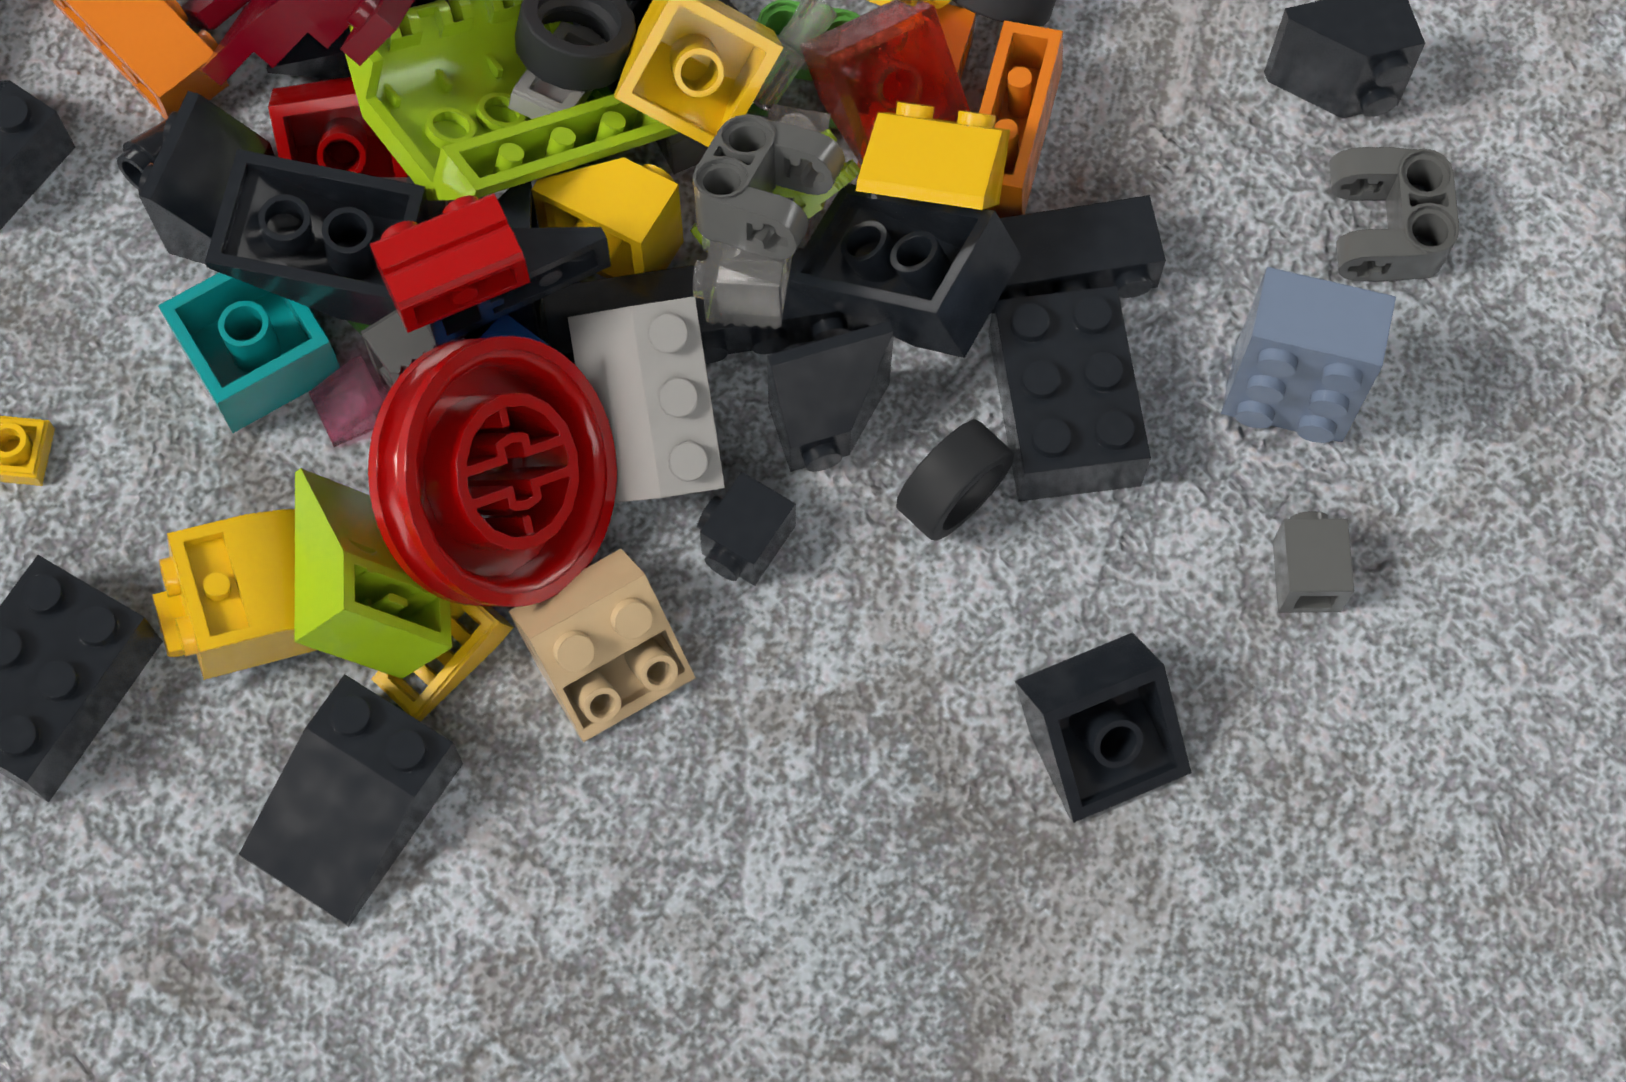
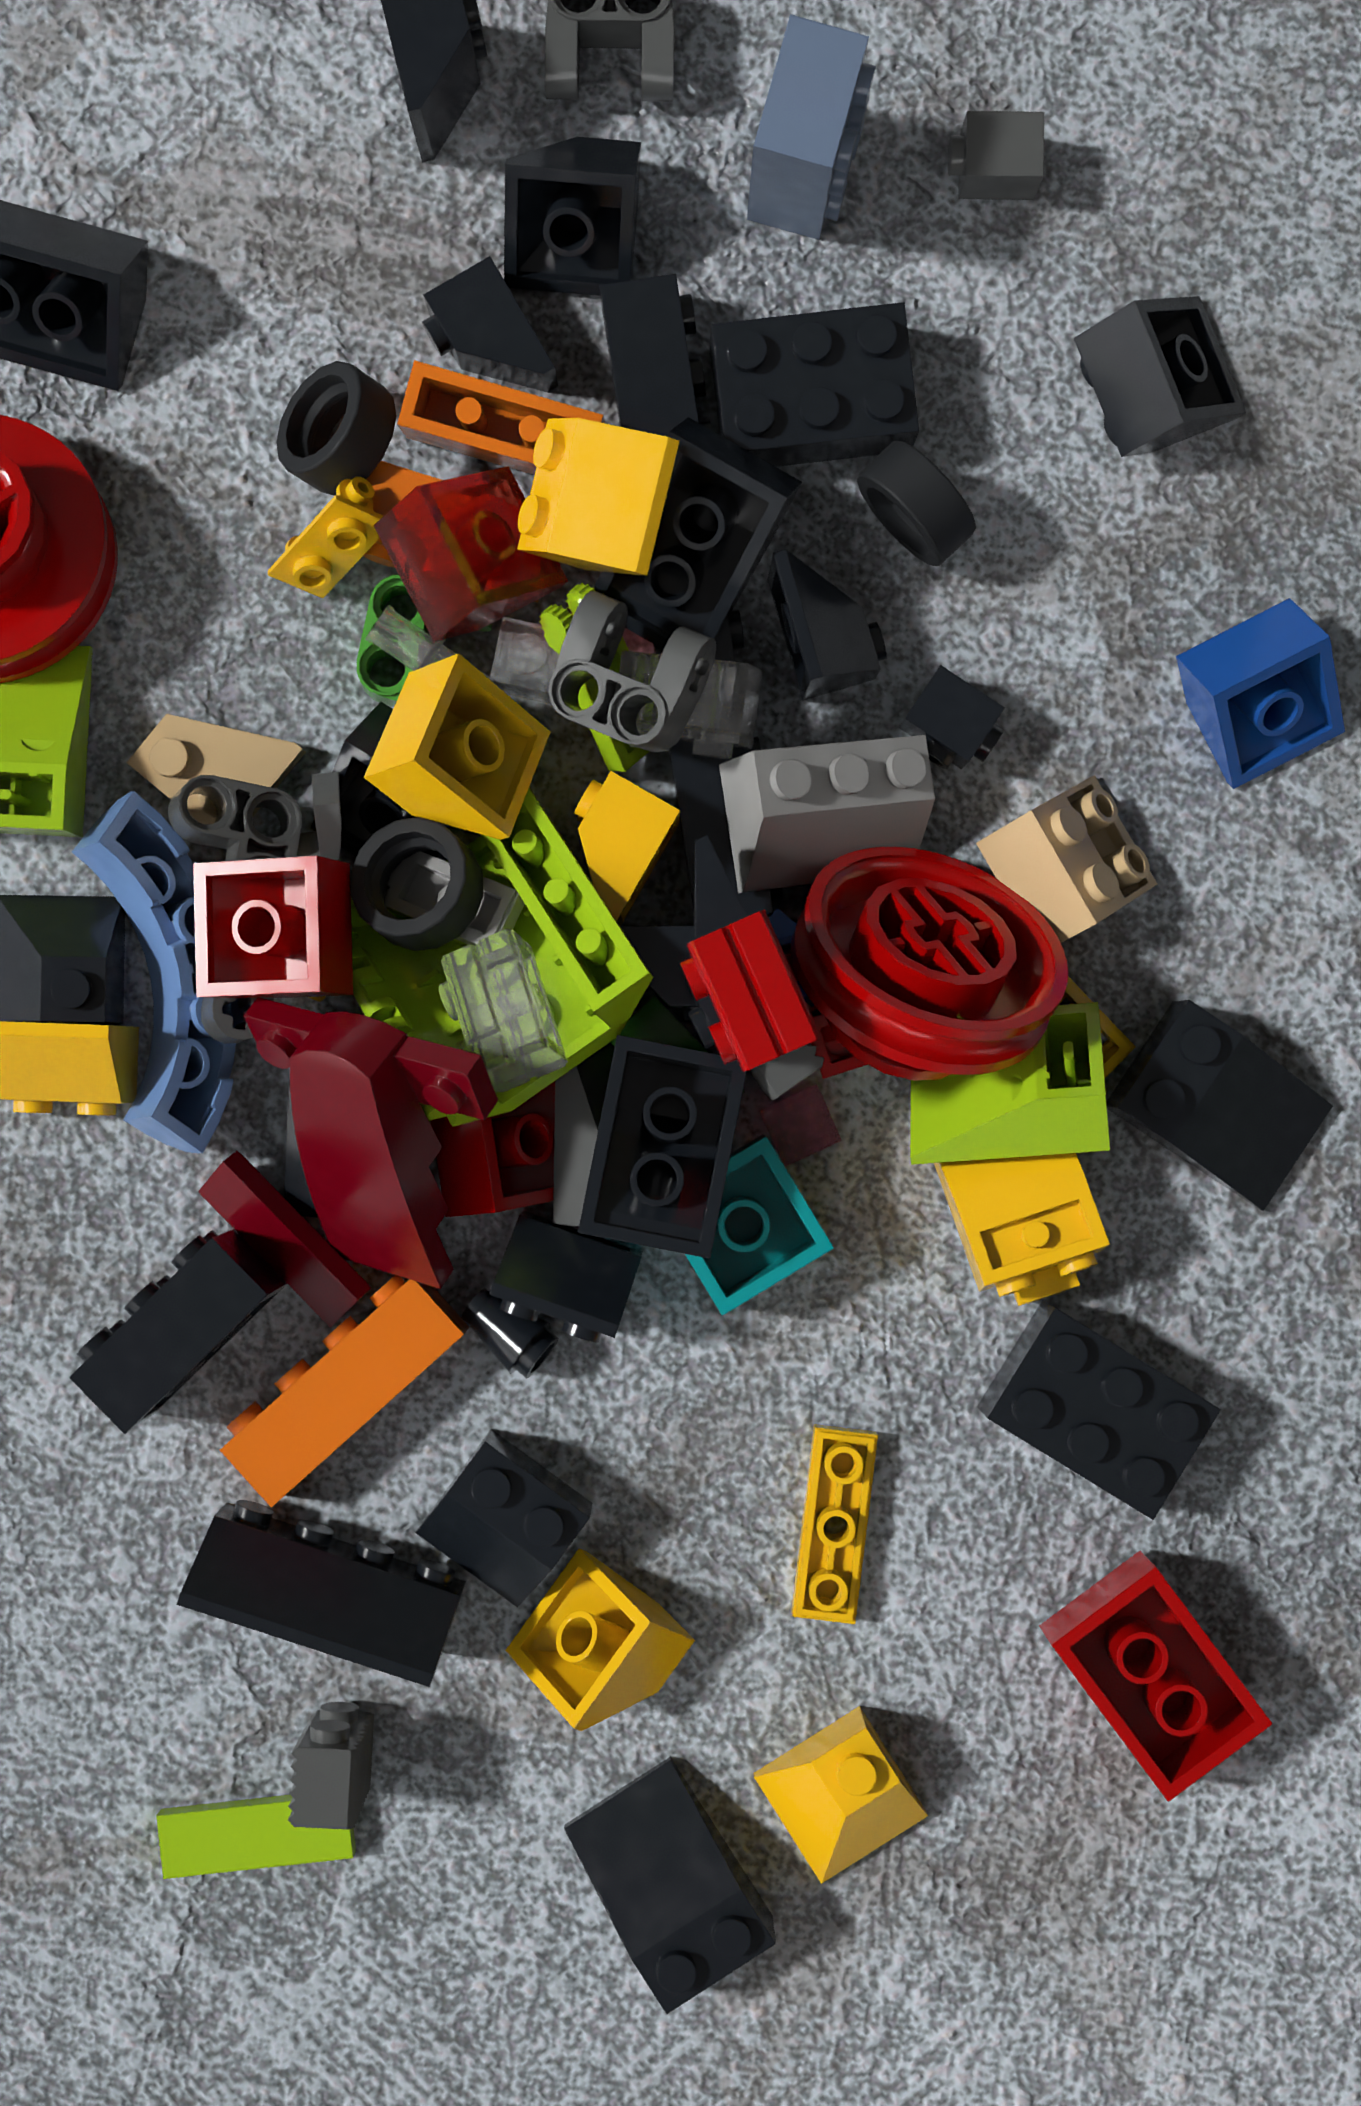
camera: 85 degrees left, 20 degrees up
none -> black slope [422,256,558,392]
none -> clear brick [439,929,568,1093]
none -> black slope [504,136,641,296]
none -> blue slope [1176,598,1345,789]

